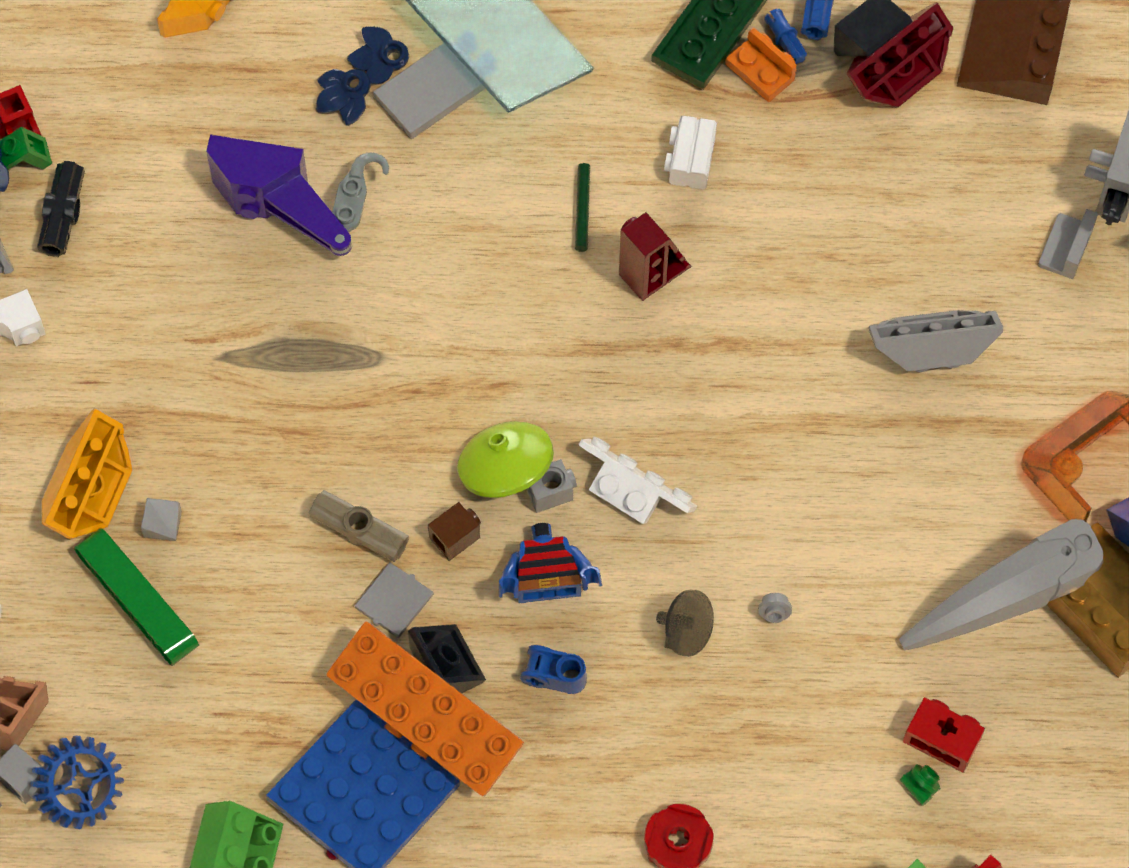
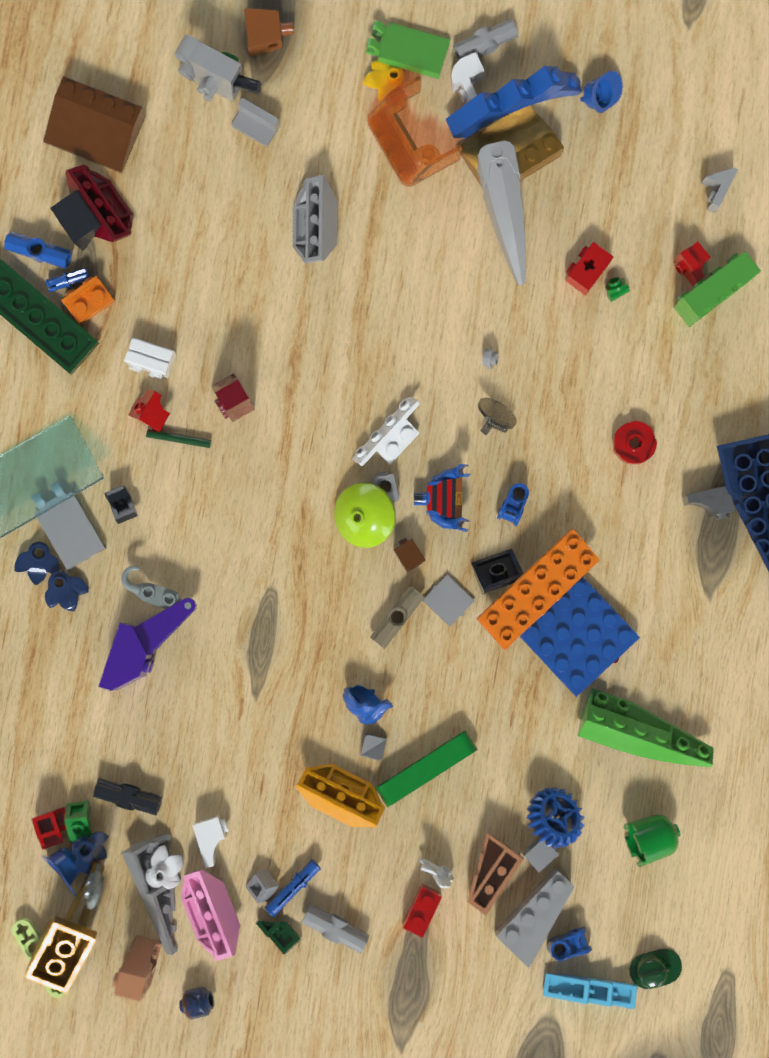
camera: 85 degrees left, 20 degrees up
none -> black bracket [105,485,138,524]
none -> red brick [128,389,170,432]
none -> blue hair [343,685,393,725]

